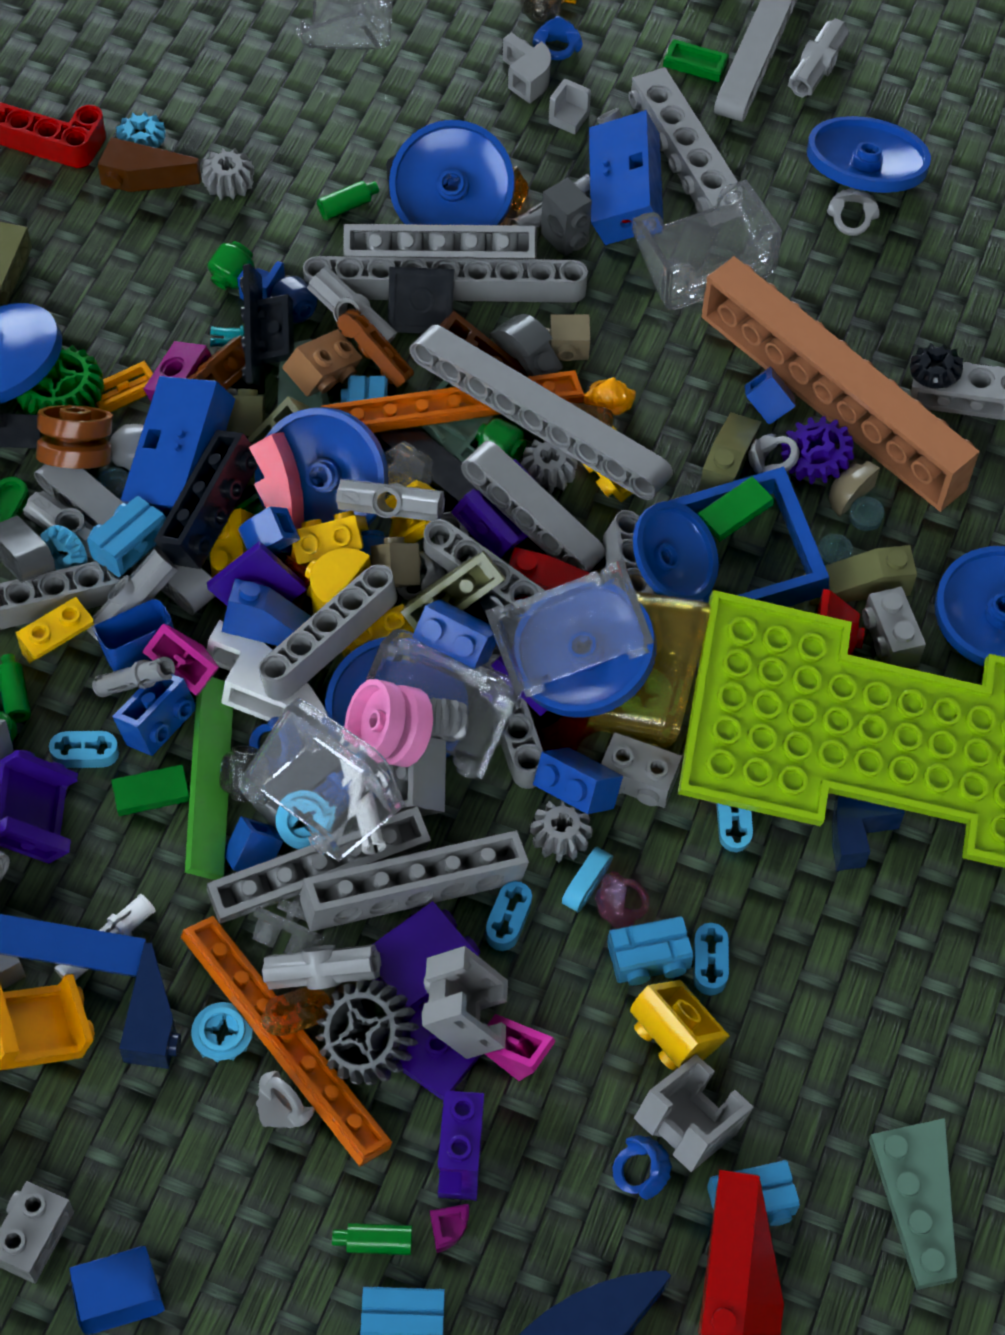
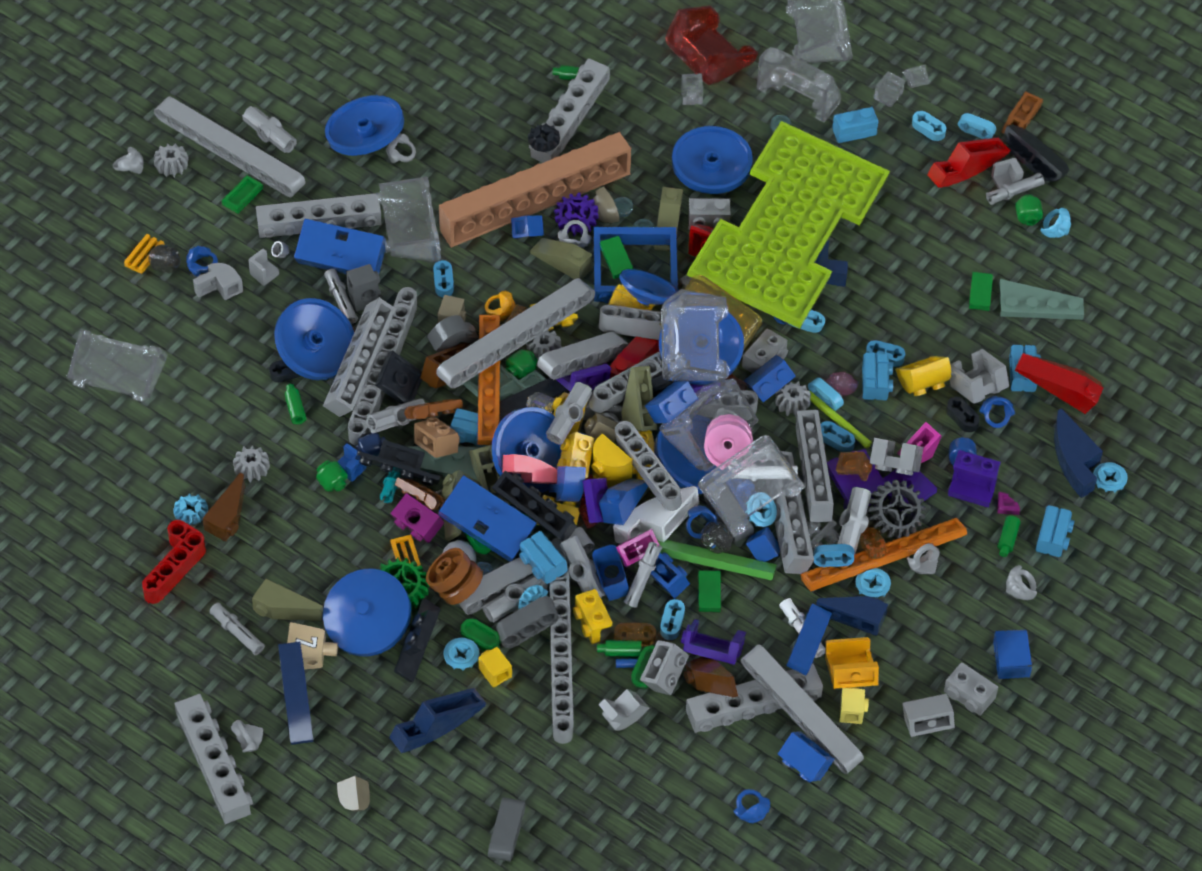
camera: 75 degrees left, 5 degrees down
none -> dark azure beam [433,260,454,297]
none -> clear orange beam [614,623,656,646]
none -> lime bar [810,391,872,449]
none -> dark azure beam [813,544,855,567]
none -> clear orange bracket [836,452,872,481]
none -> black beam [946,397,980,432]
none -> blue head [949,437,977,466]
none -> green tile [969,272,993,311]
none -> light grey piece [1006,565,1037,600]

